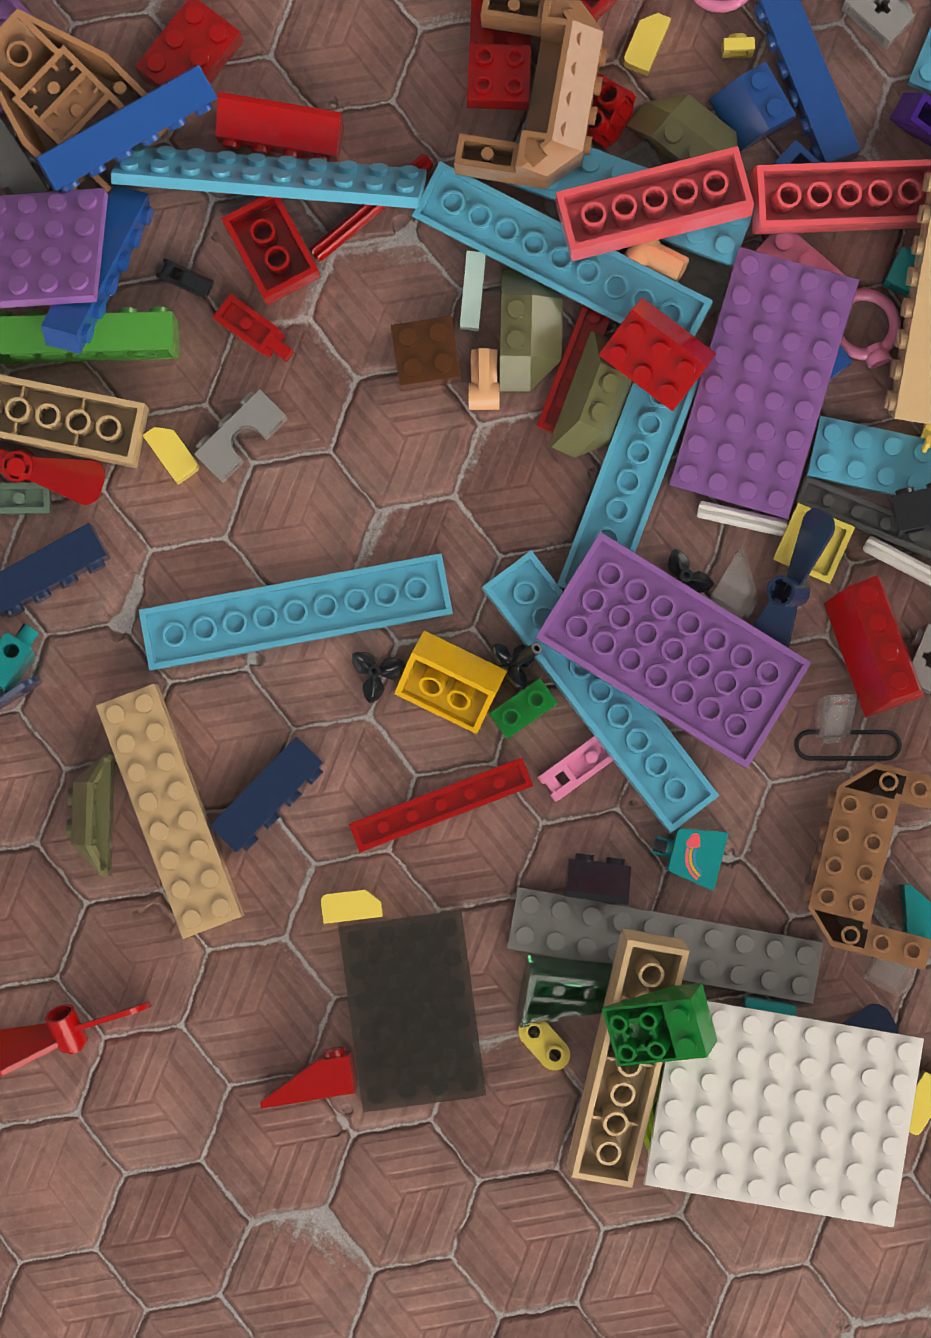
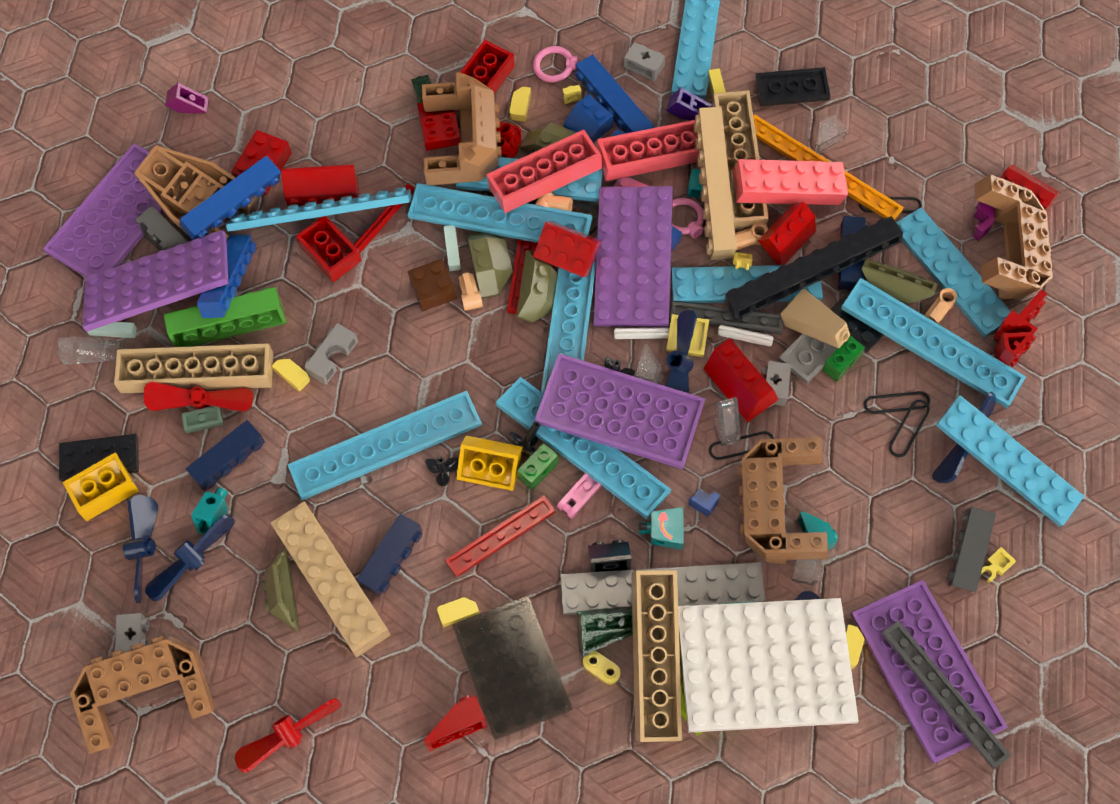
camera: 20 degrees left, 20 degrees down
black bar [156,258,214,300] -> none
red hinge [212,293,294,362] -> none
green slope [602,983,718,1067] -> none
none -> blue panel [689,489,720,517]

